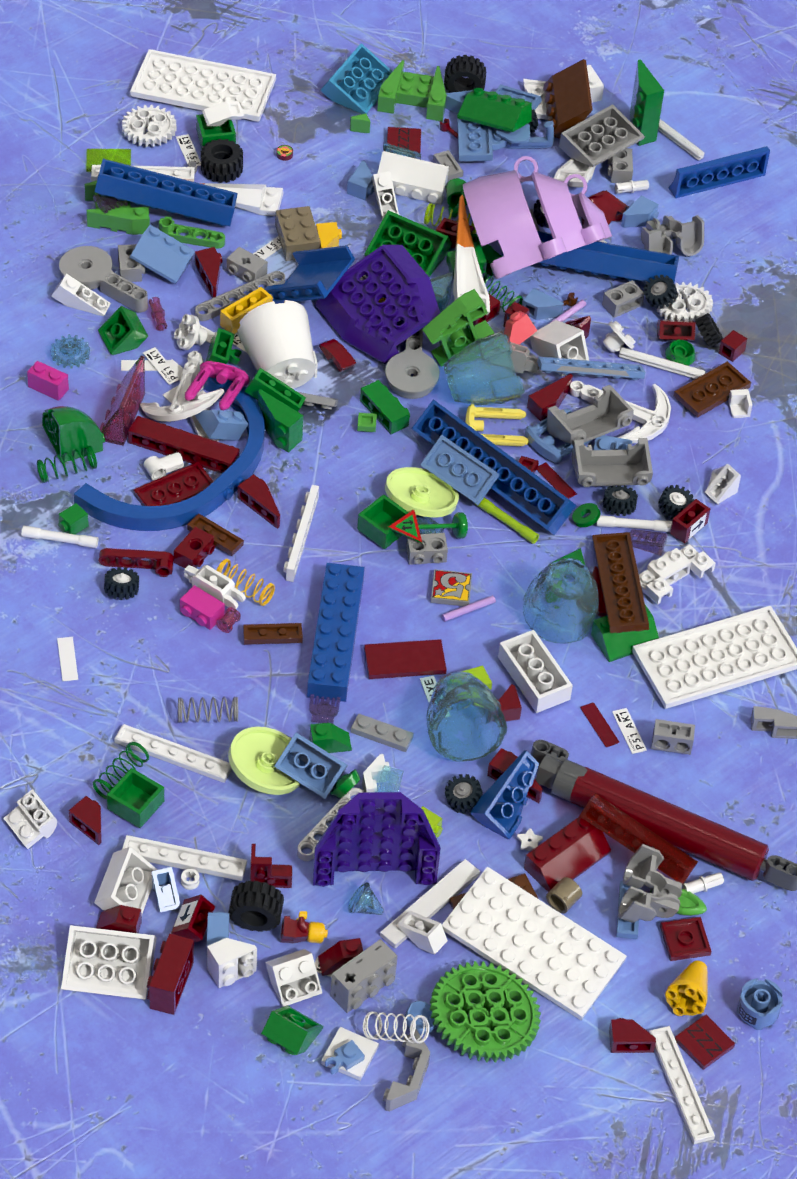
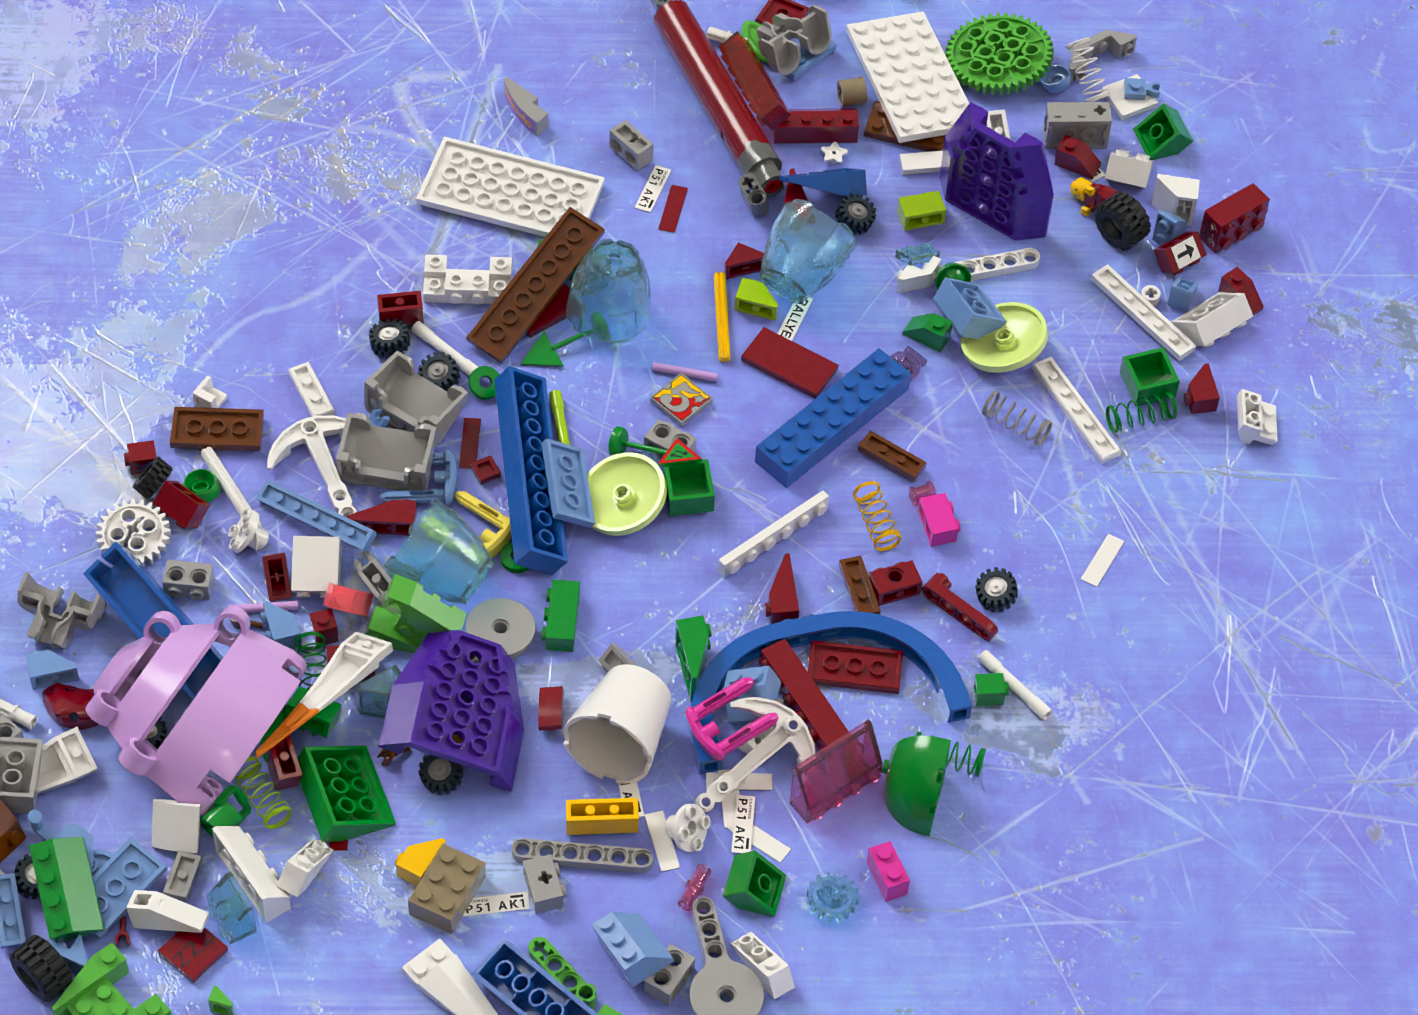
camera: 140 degrees left, 5 degrees up
white slope [61,925,157,1000] -> none
white piece [144,452,184,480] -> none
white hinge [184,565,246,610] -> none
dark red slope [195,247,223,298] -> none
green brick [206,328,242,364] -> none
green brick [245,368,306,412] -> none
dark red panel [250,844,292,888] -> none
blue panel [264,245,355,304] -> none
medium blue slope [347,161,374,200] -> none
light grey plate [351,714,414,752] -> none
bright green plate [357,413,377,432] -> none
white brick [498,630,573,713] -> none
clear purple slope [630,529,668,556] -> none
black wheel [644,275,678,309] -> none
white slope [705,464,741,504] -> none
none -> white slope [126,890,209,933]
none -> white slope [151,799,201,853]
none -> white tile [288,362,335,417]
none -> yellow axle [714,272,730,362]

